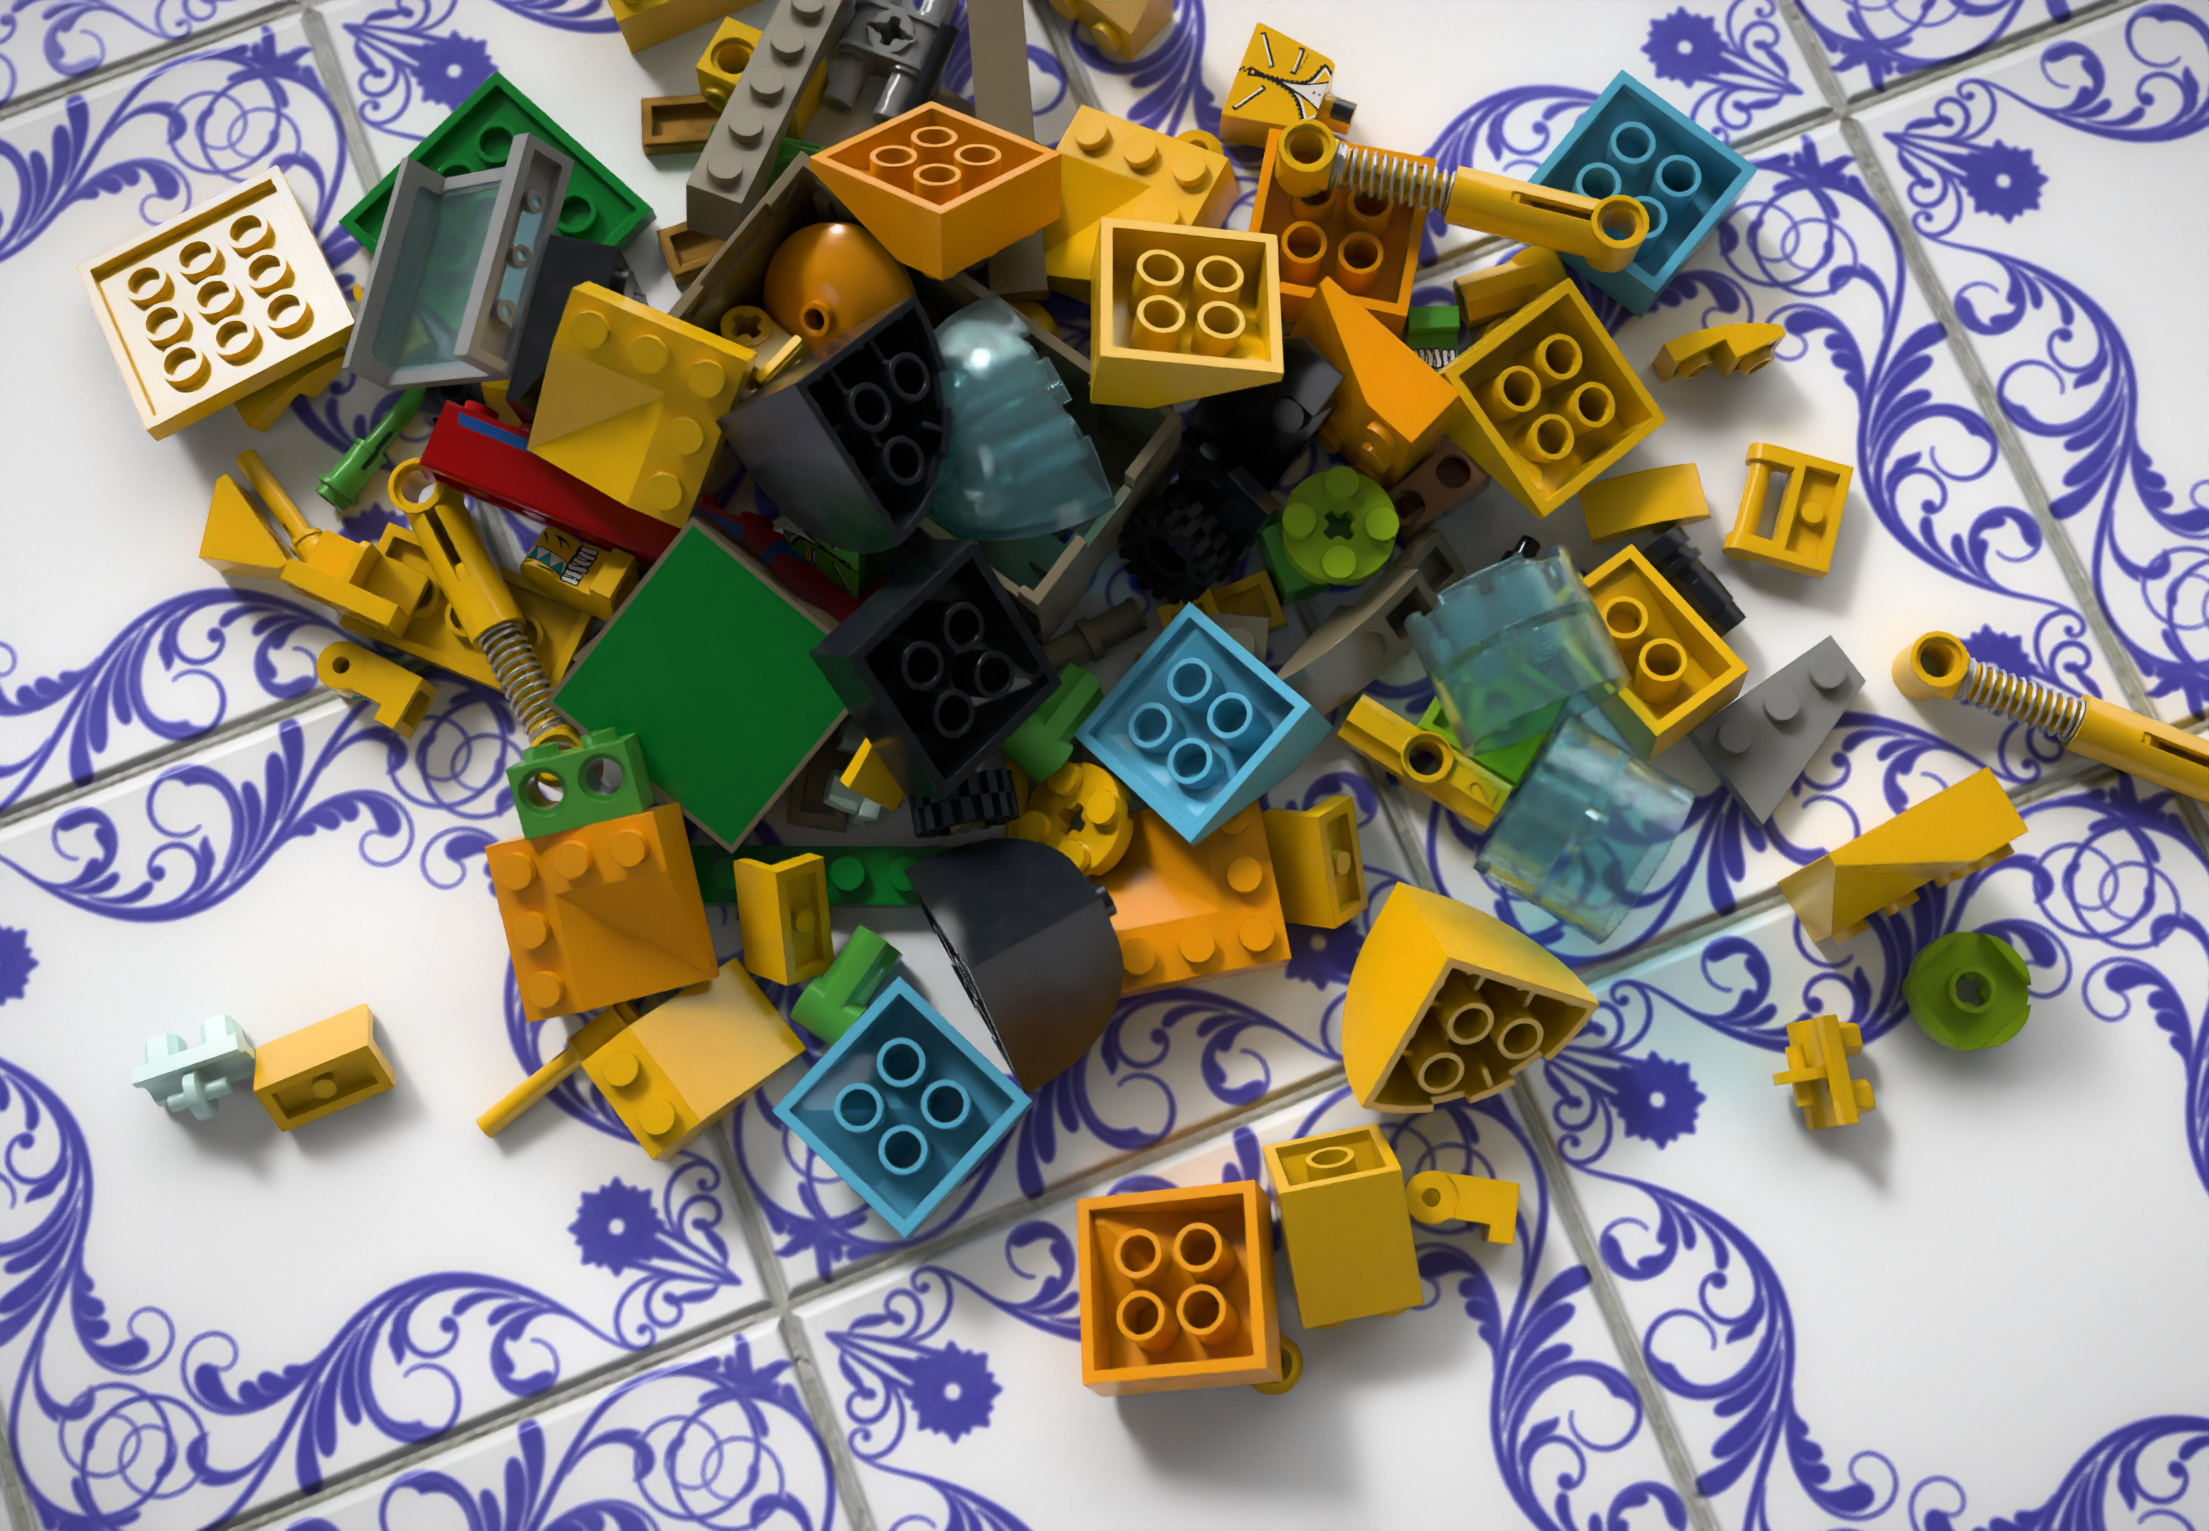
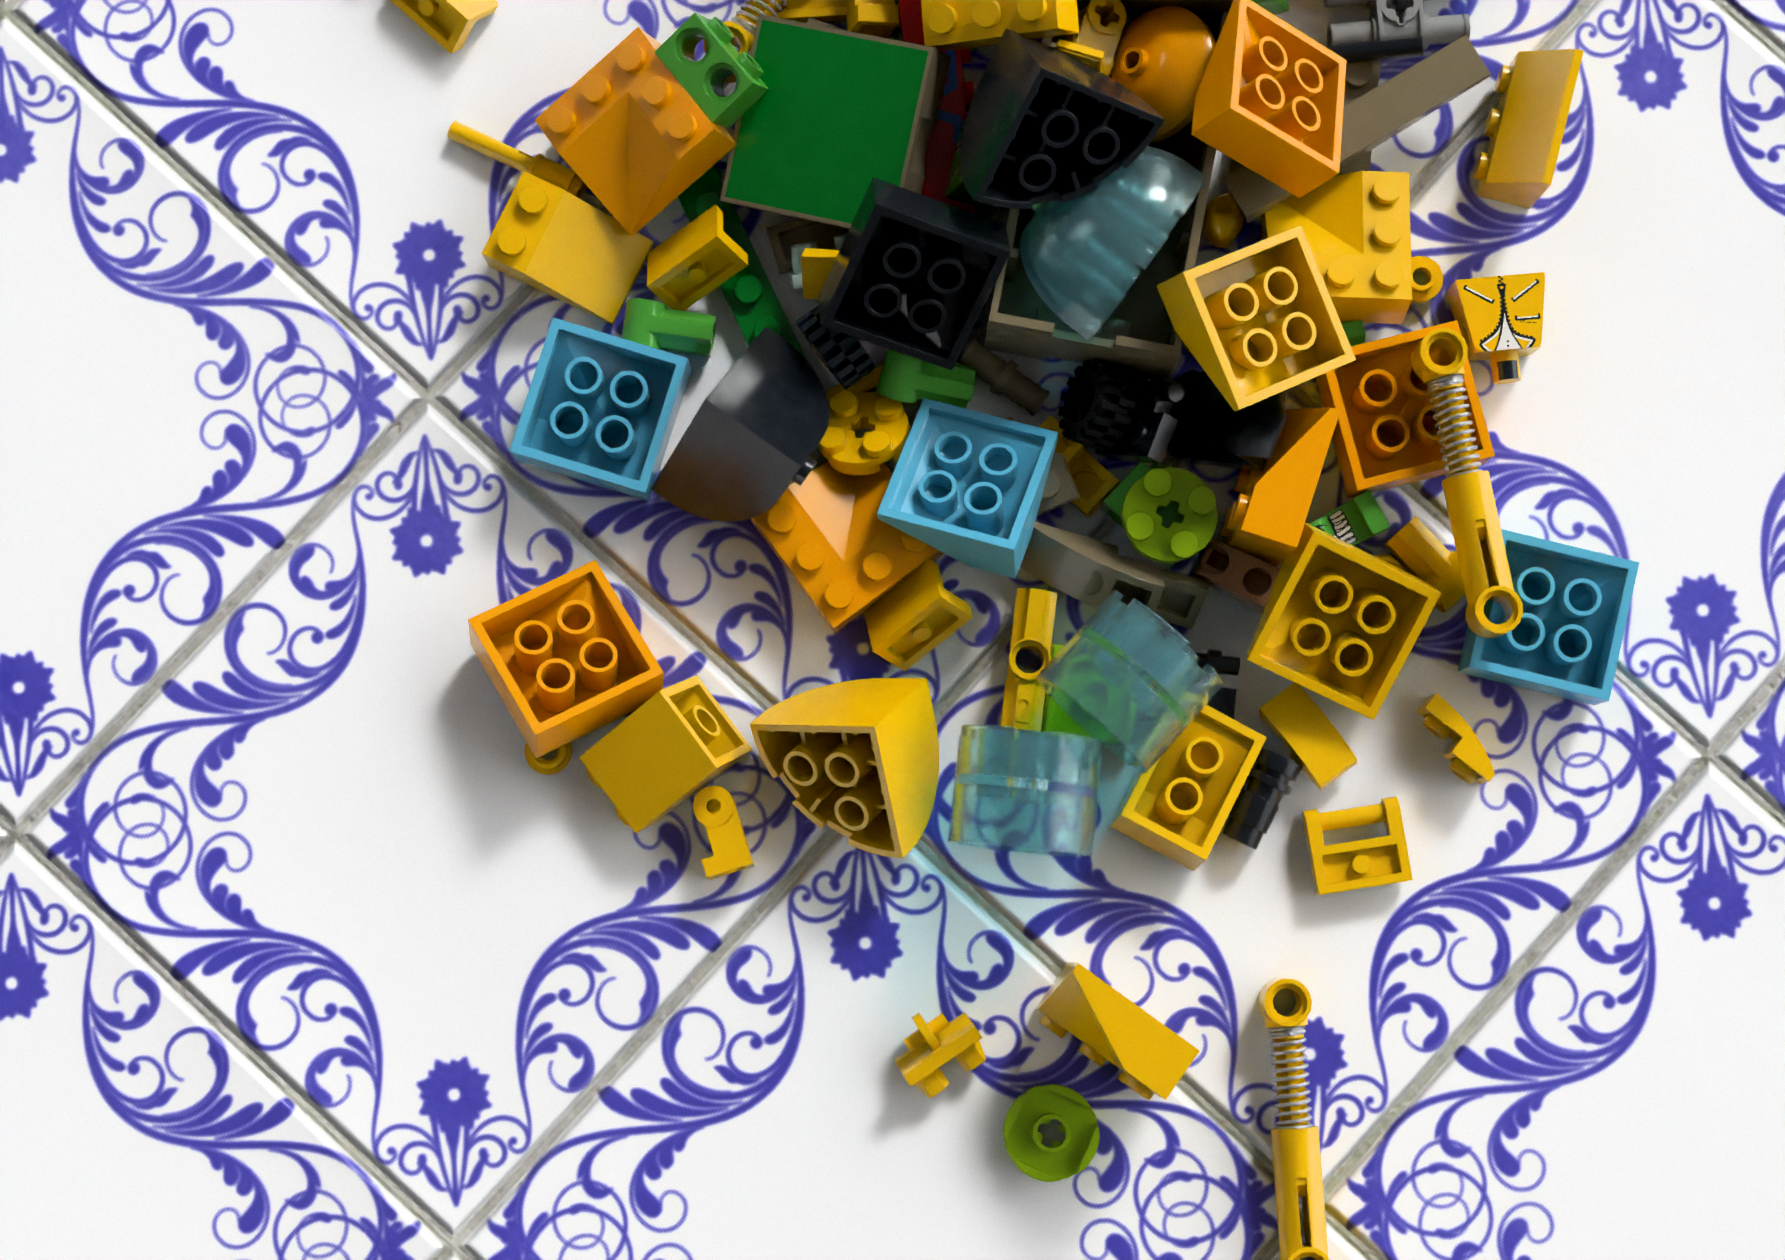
camera: 60 degrees right, 5 degrees up
light grey wing [1687,635,1866,829] -> none

